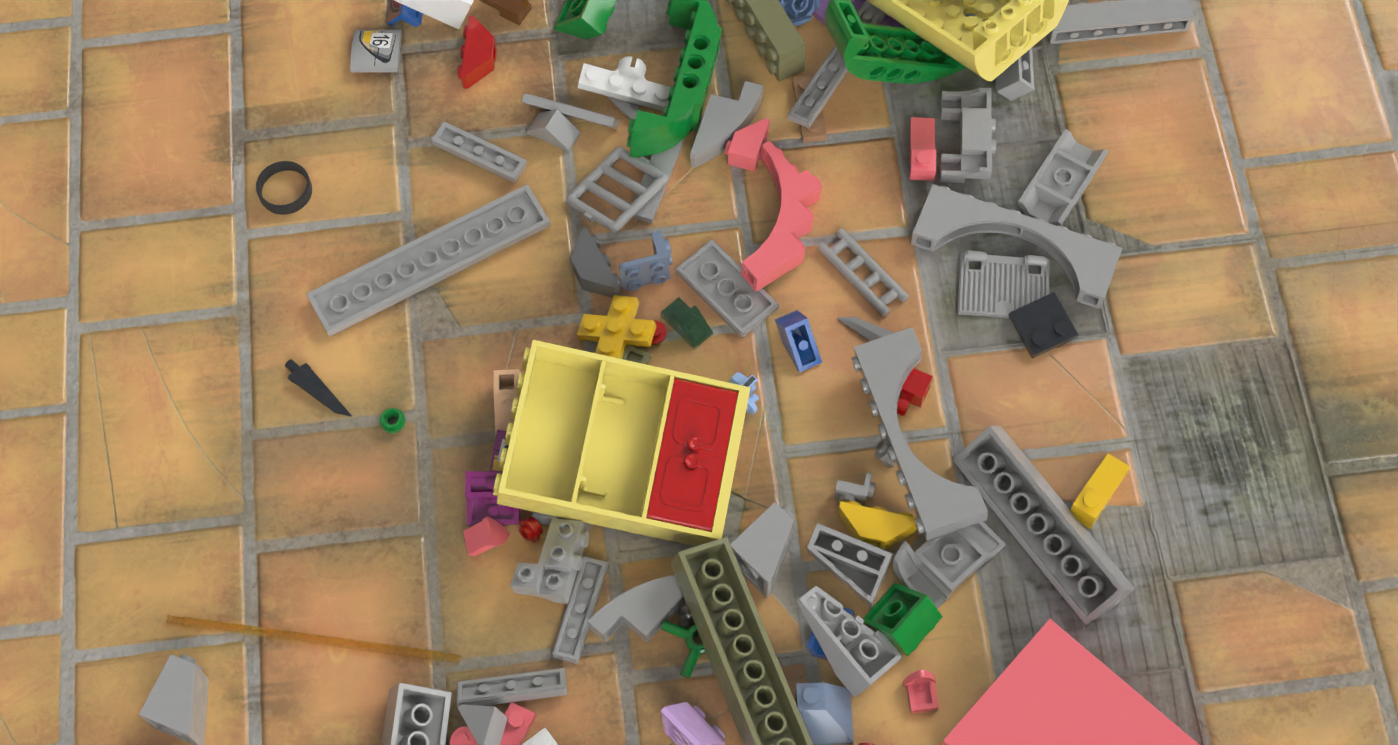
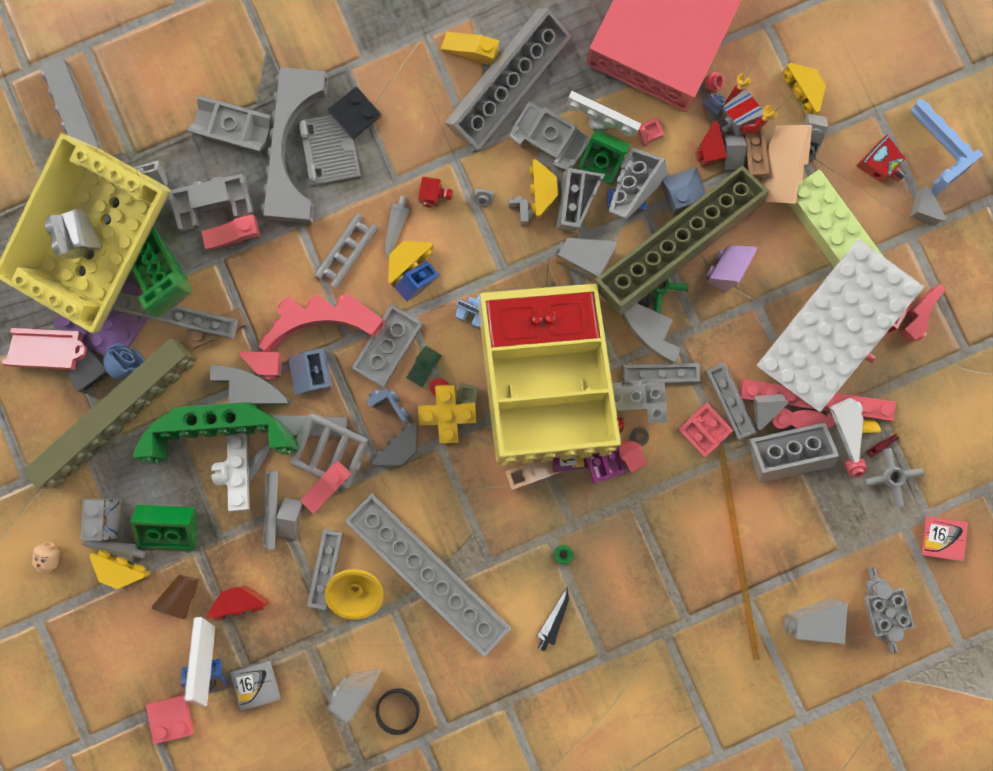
camera: 105 degrees left, 20 degrees up
light grey arch [851,327,988,541] -> none
none -> sand blue slope [288,349,333,395]
none -> coral slope [300,461,352,514]
none -> yellow dish [325,569,384,620]
none -> light grey slope [327,669,381,723]
none -> yellow slope [388,241,434,286]
none -> white plate [566,91,641,137]
none -> clear smoke plate [629,427,649,446]
none -> coral slope [678,402,734,457]

